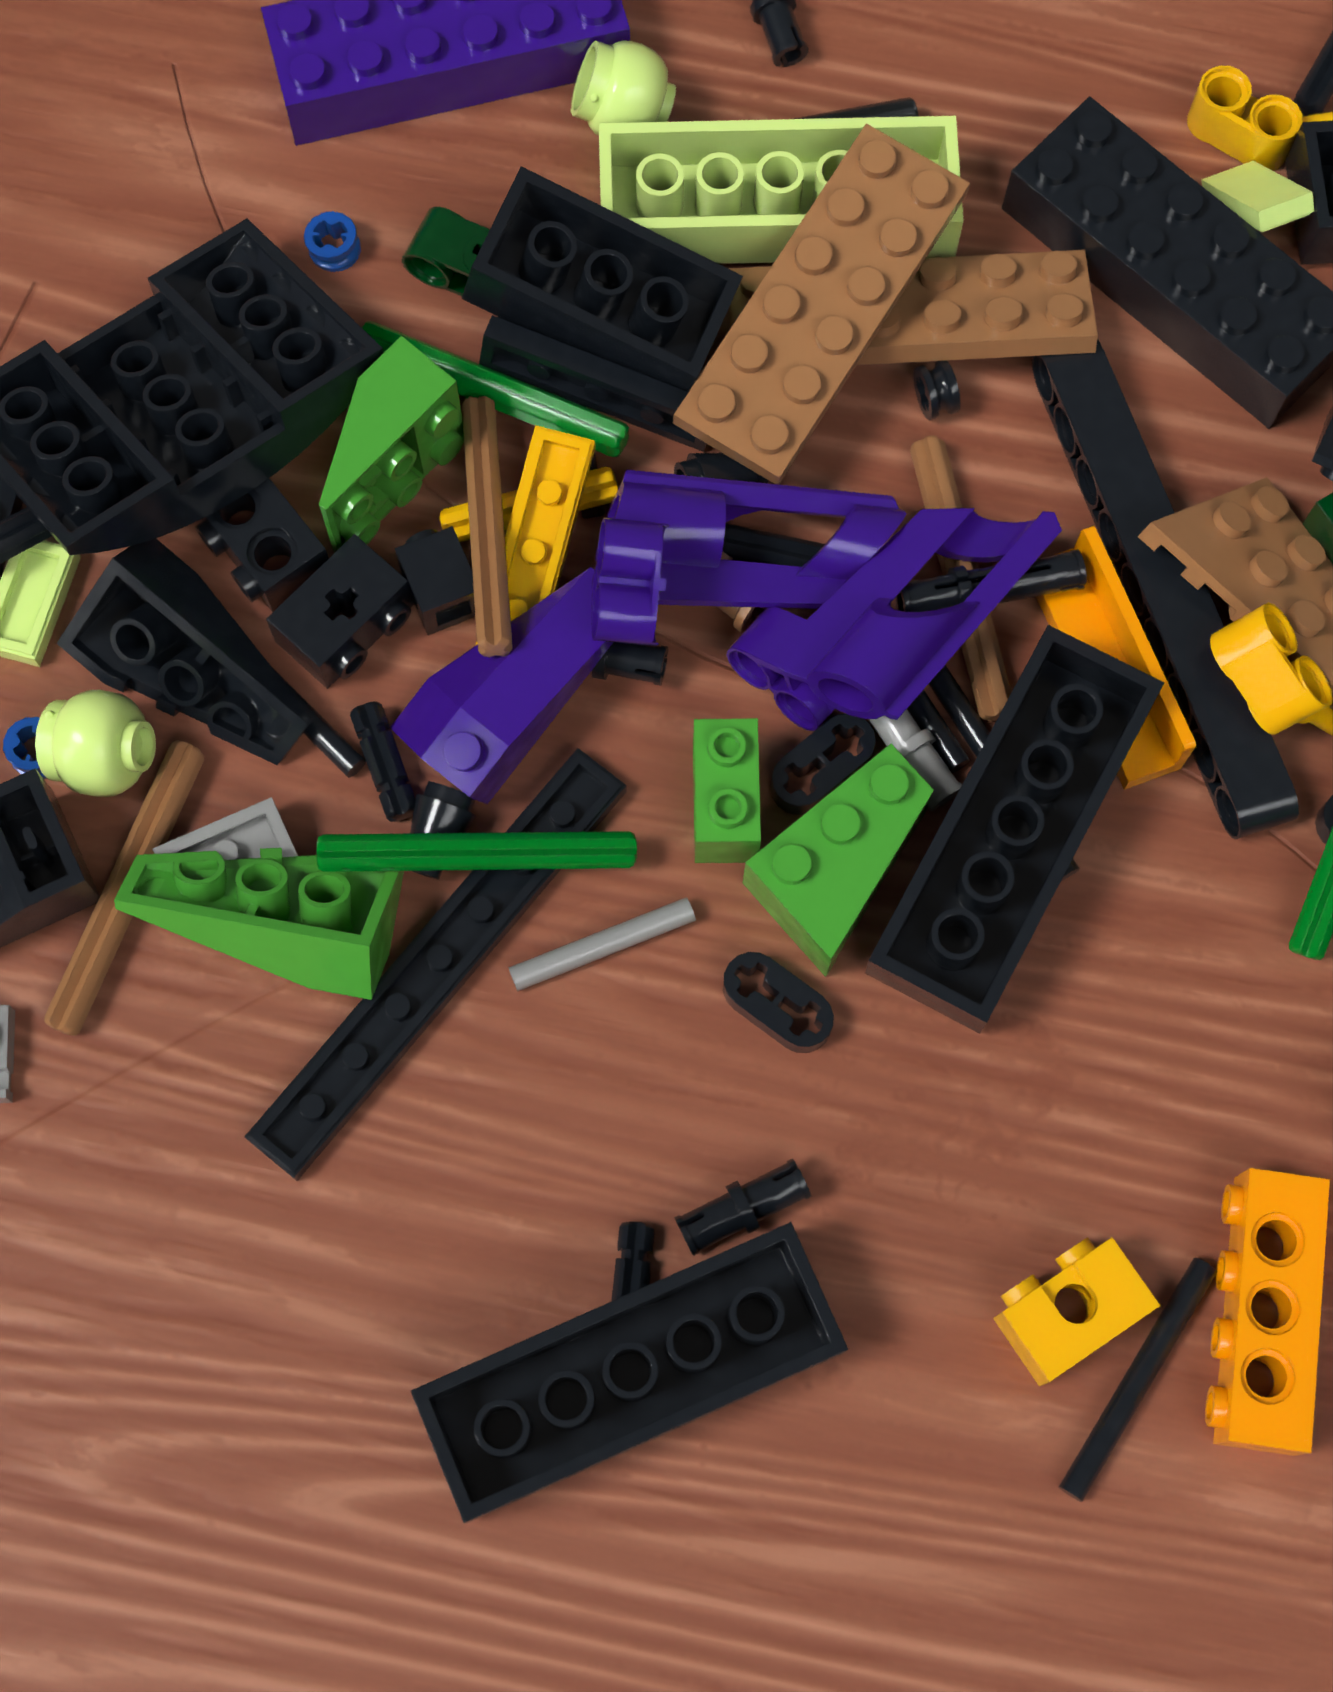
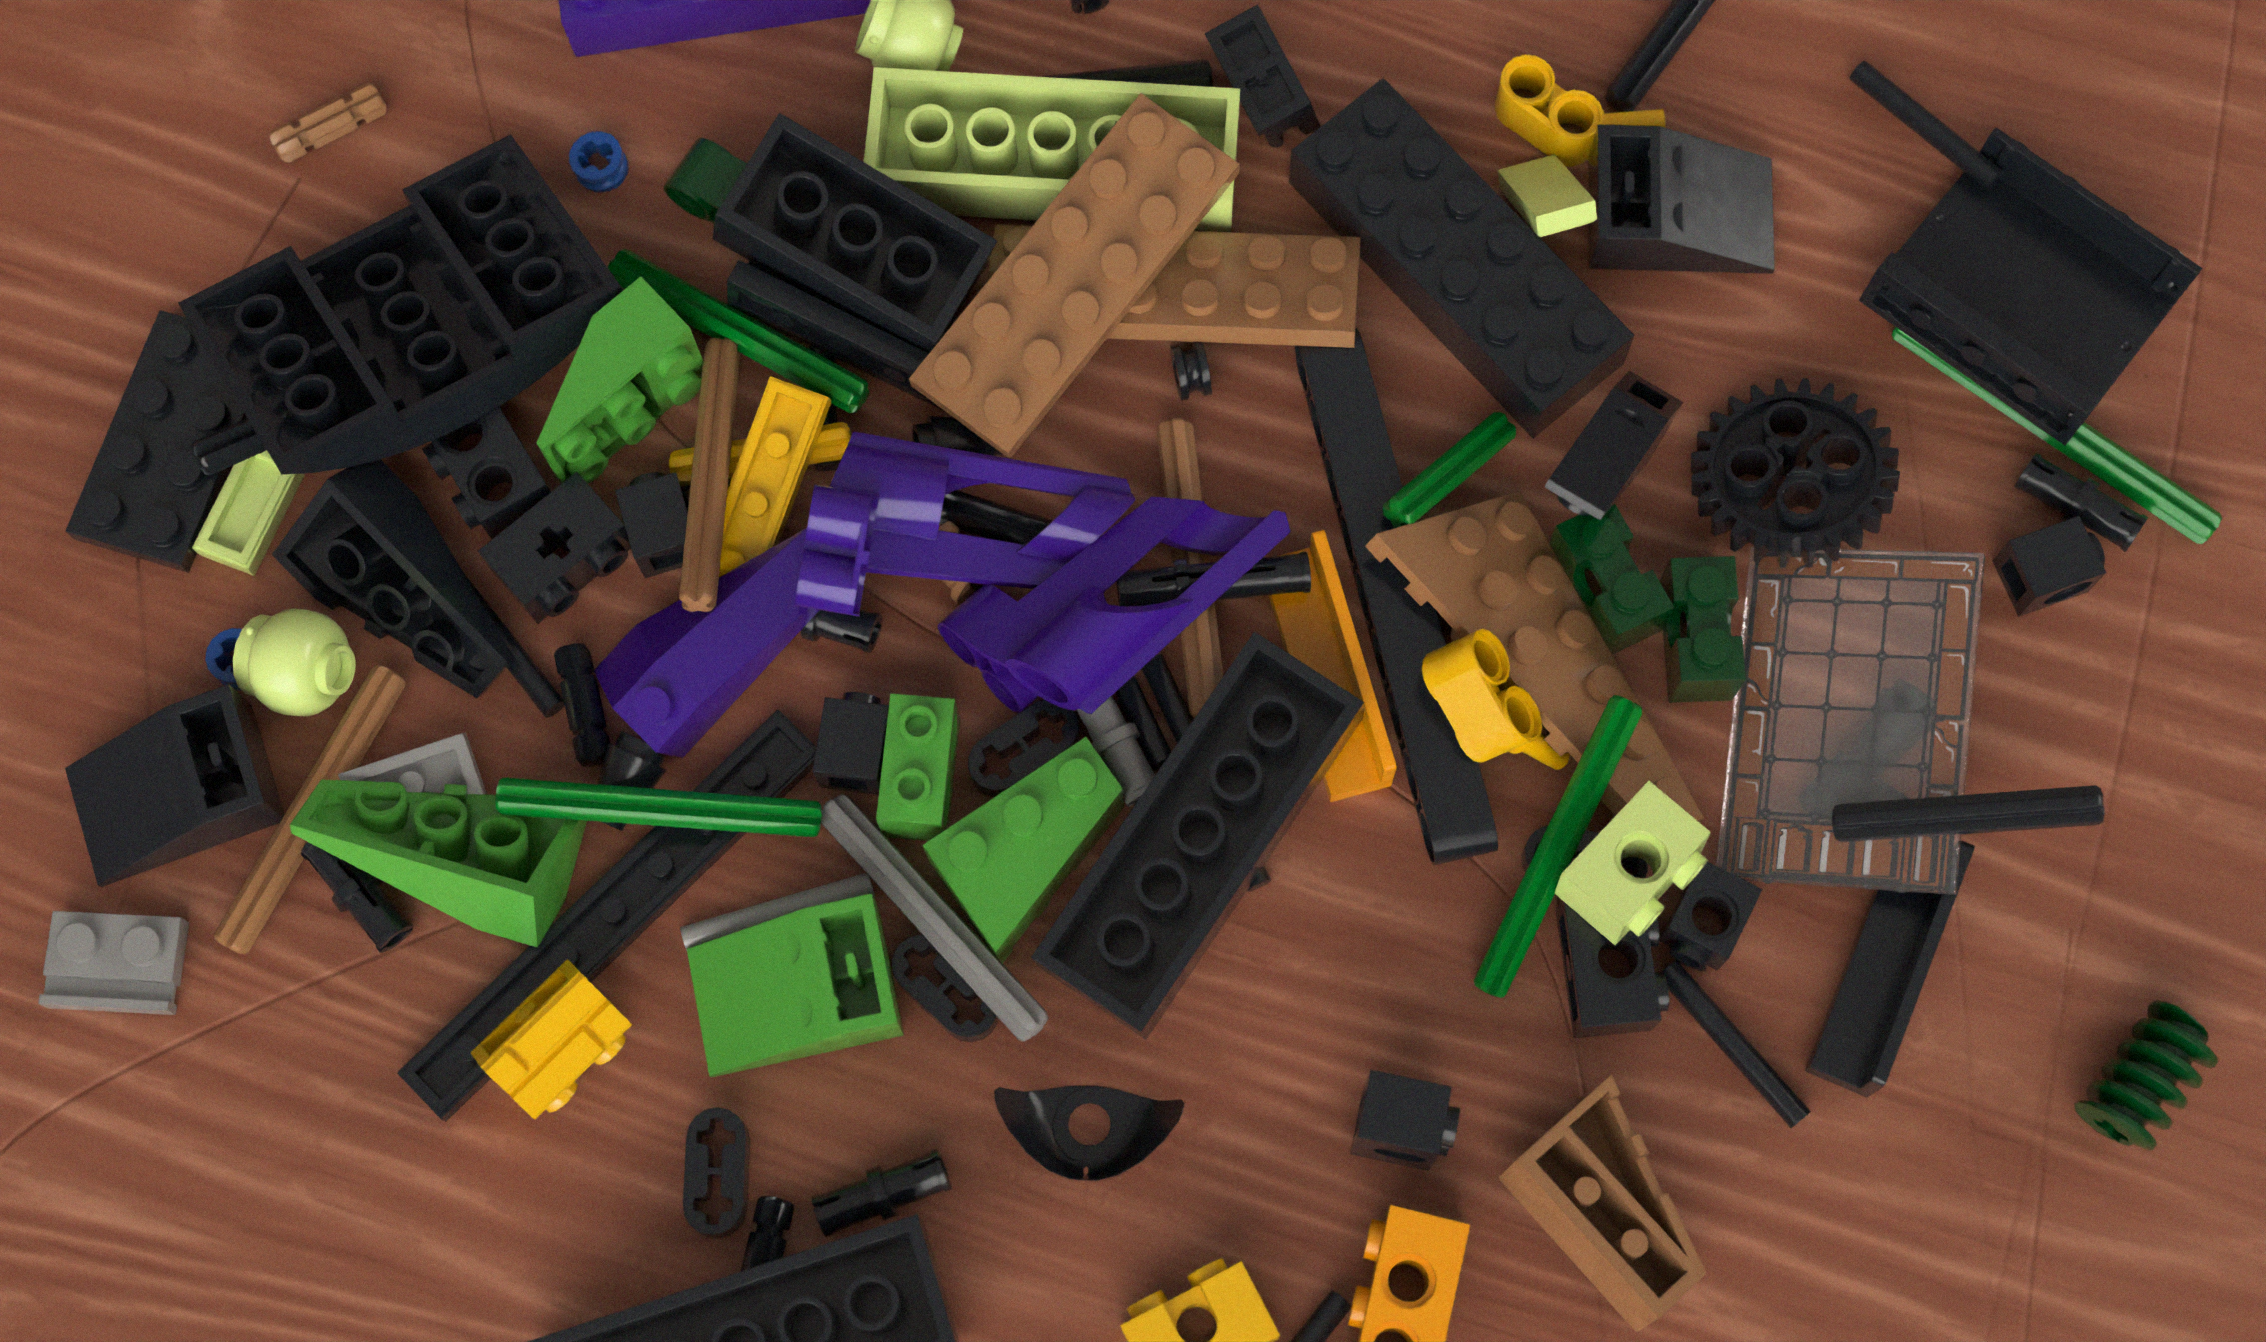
camera: 10 degrees right, 0 degrees up
none -> medium nougat axle [269,83,387,162]
none -> black pin [301,842,414,953]
none -> yellow brick [470,959,632,1119]
none -> black beam [683,1107,750,1238]
none -> bright green slope [687,893,904,1078]
none -> black brick [813,692,889,795]
none -> light grey axle [821,794,1049,1041]
none -> black piece [994,1086,1185,1181]
none -> black hinge [1204,4,1321,147]
none -> black brick [1350,1070,1460,1171]
none -> green axle [1382,412,1516,528]

